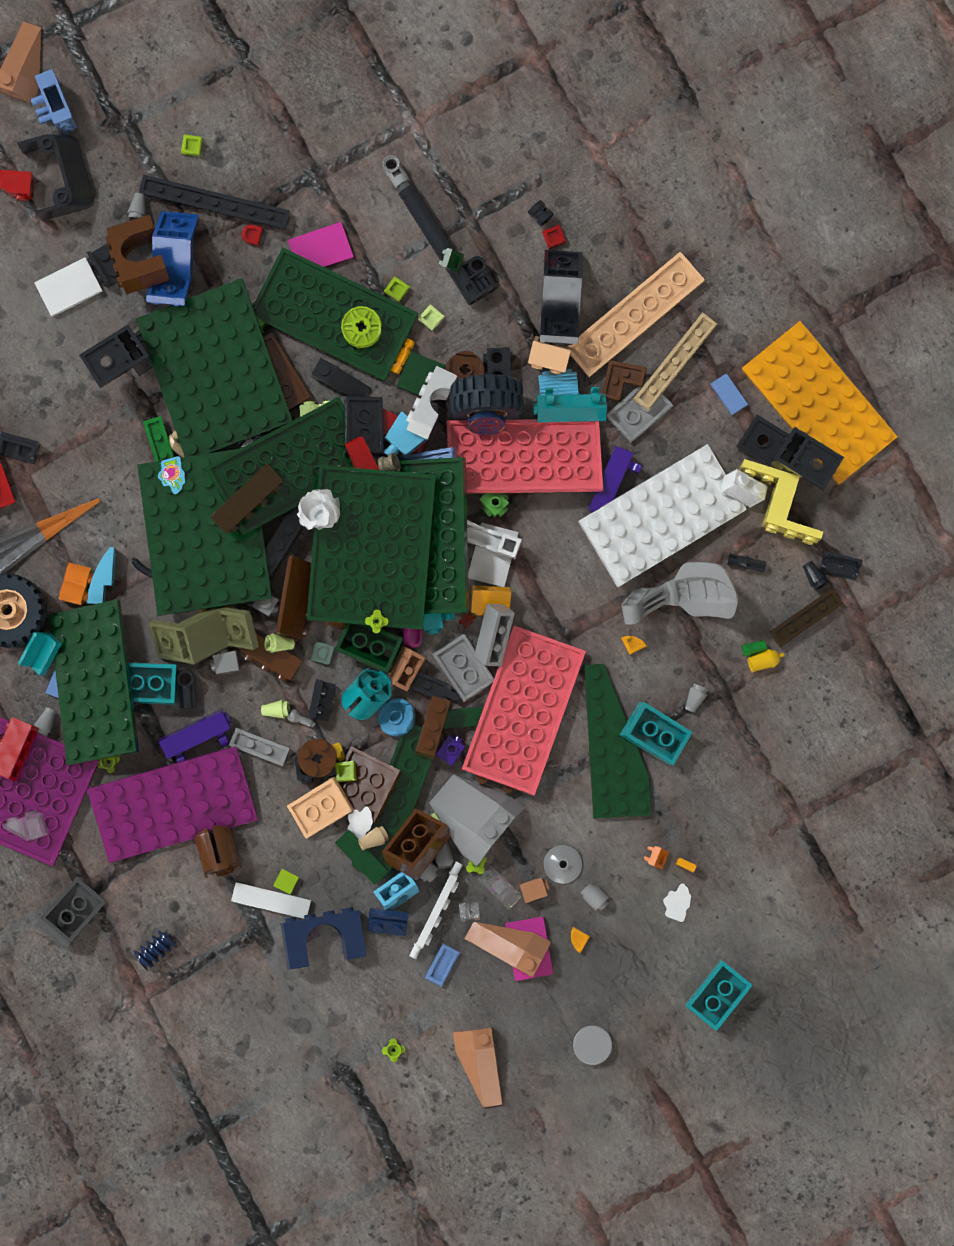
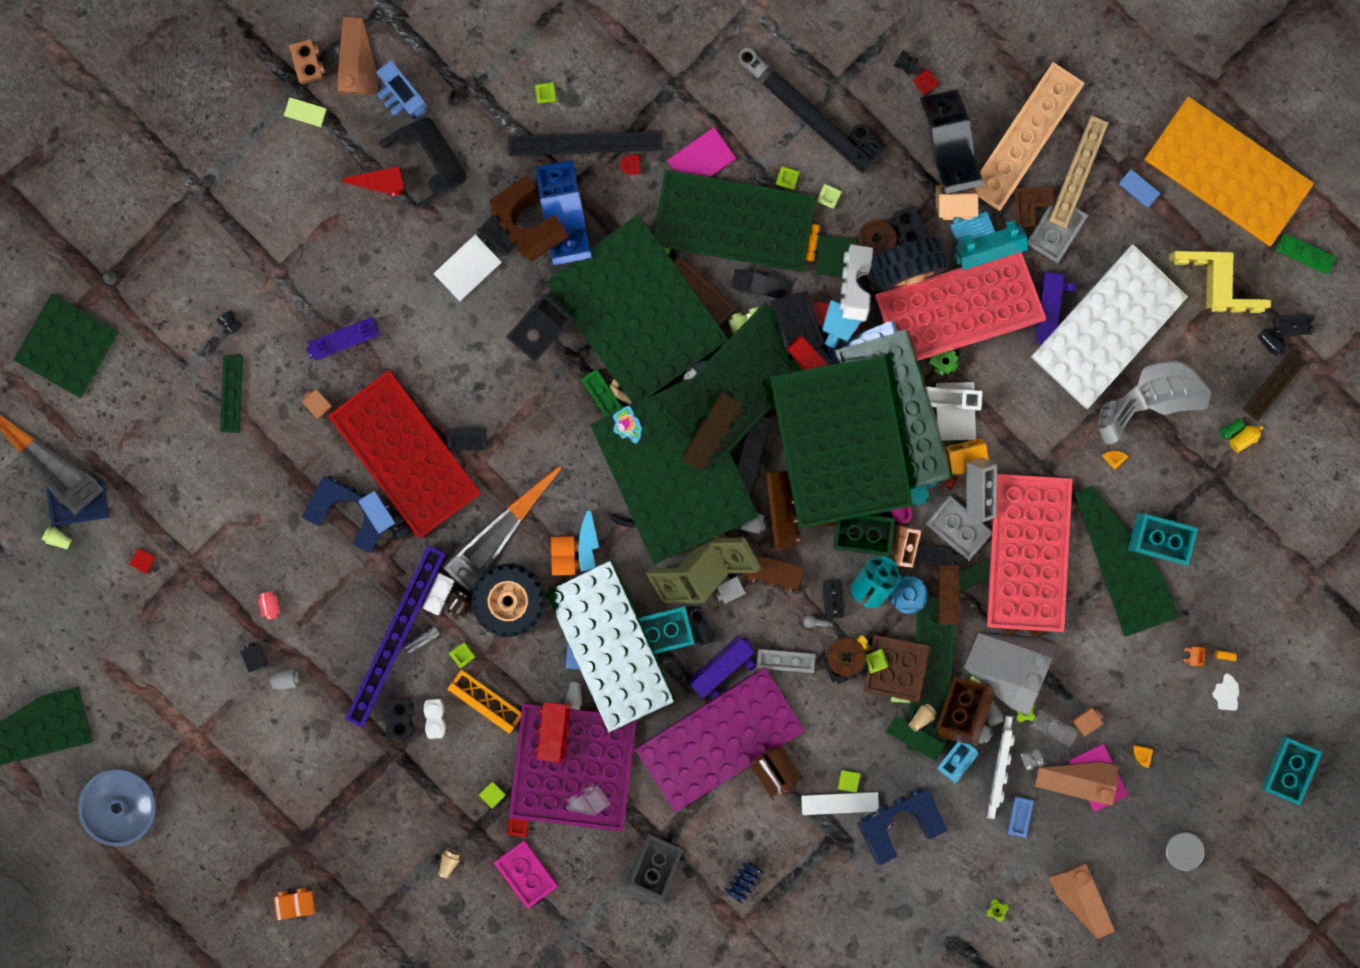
camera: 20 degrees left, 5 degrees up
teal panel [18,632,62,676] -> none
lime plate [98,756,120,773] -> none
light grey cone [127,193,146,221] -> none
yellowish green cone [261,699,291,719] -> none
yellowish green cone [264,633,295,653] -> none
light nougat tile [287,777,354,839] -> none
white hair [297,489,340,530] -> none
sand green tile [311,641,335,665] -> none
lime wheel [341,306,382,348] -> none
white sticker [347,807,373,839] -> none
lime plate [365,610,388,633] -> none
dark blue plate [368,908,408,936] -> none
dark tan wheel [378,453,401,472] -> none
dark purple brick [436,735,465,766] -> none
dark green tile [439,248,464,273] -> none
dark blue tile [468,411,506,435] -> none
light grey dish [543,845,582,884] -> none
light grey brick [581,882,609,911] -> none
light grey cone [685,683,708,713] -> none
white brick [721,469,768,508] -> none
black axle [727,553,766,572] -> none
black bracket [736,414,844,491] -> none
none -> green plate [1275,233,1336,275]

